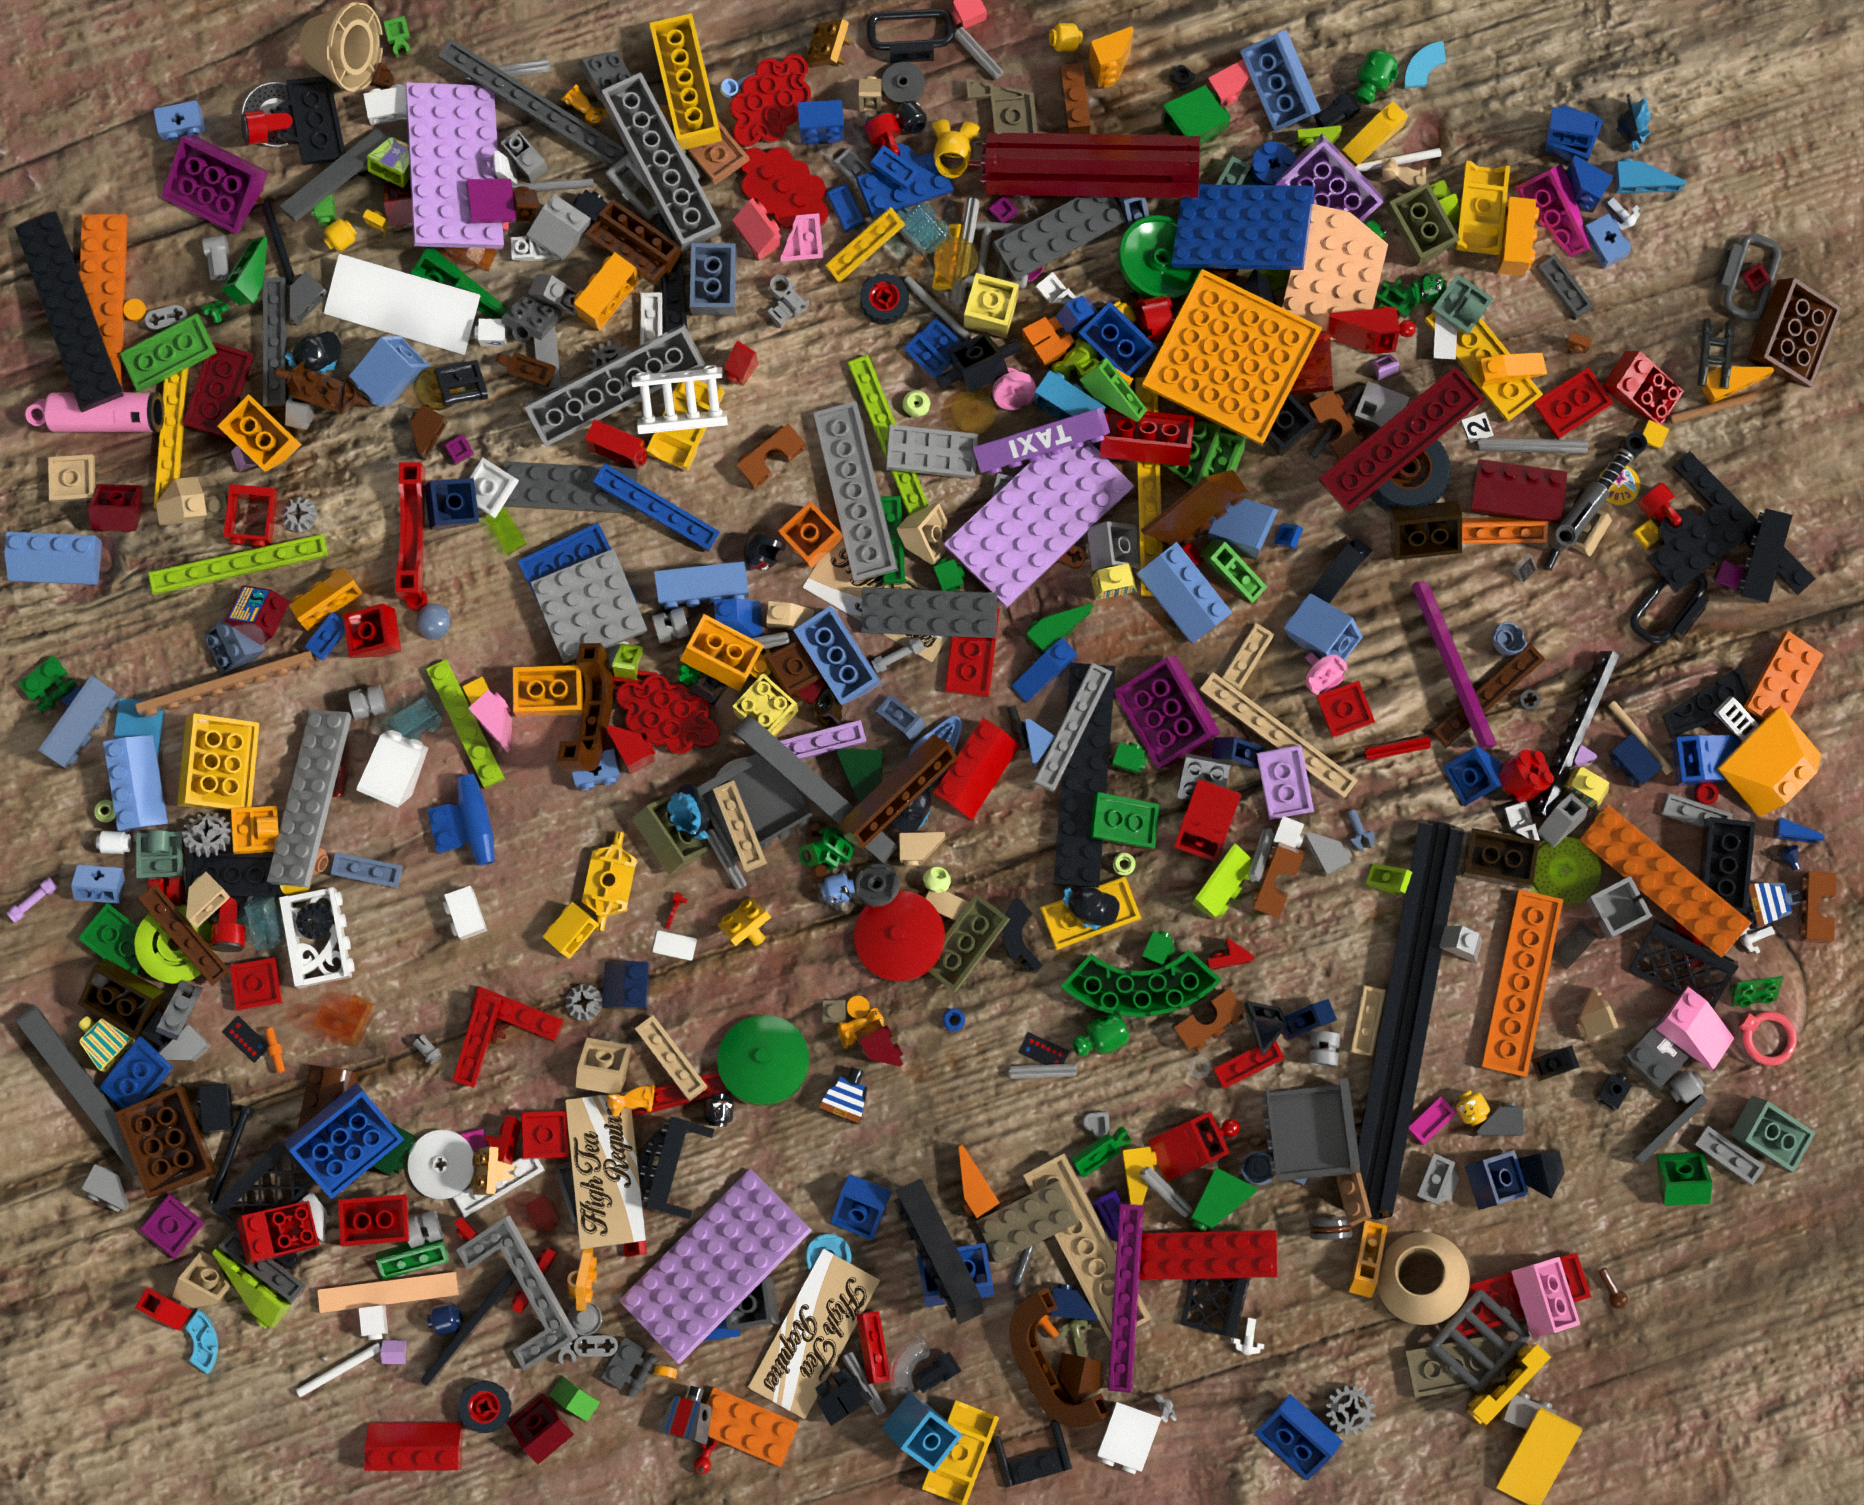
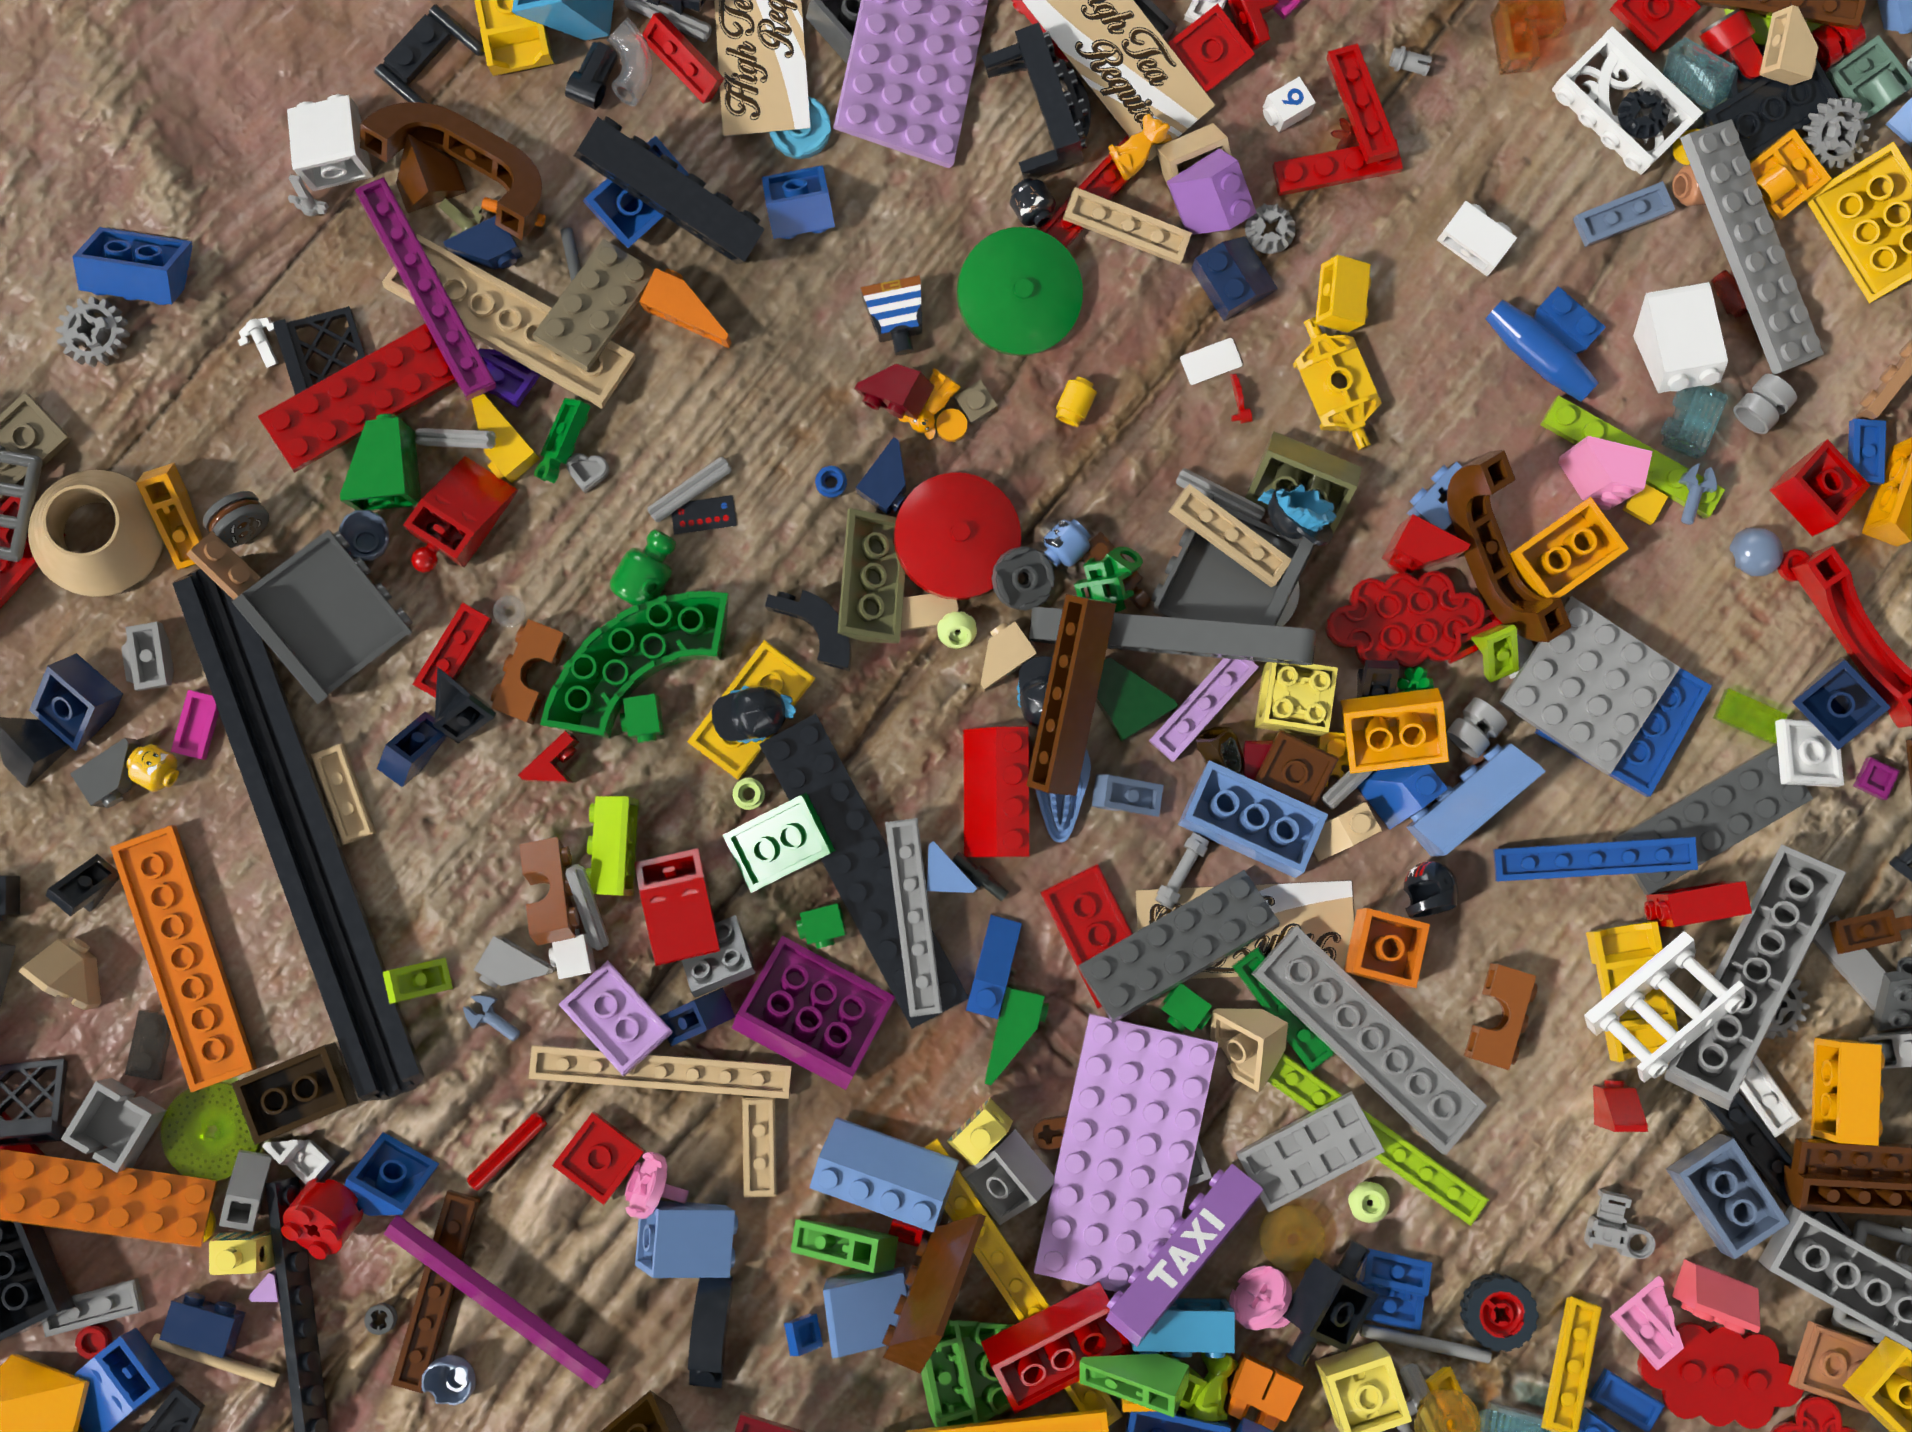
camera: 145 degrees right, 5 degrees up
yellow plate [717,896,771,946] -> none
light grey wheel [1308,1031,1341,1067] -> none
light grey slope [1439,926,1482,963] -> none
none -> dark blue slope [856,437,907,515]
none -> yellow brick [1056,377,1097,427]
none -> medium lavender slope [1167,148,1257,235]
none -> white brick [1263,76,1316,133]
none -> sand blue bar [1678,463,1717,525]

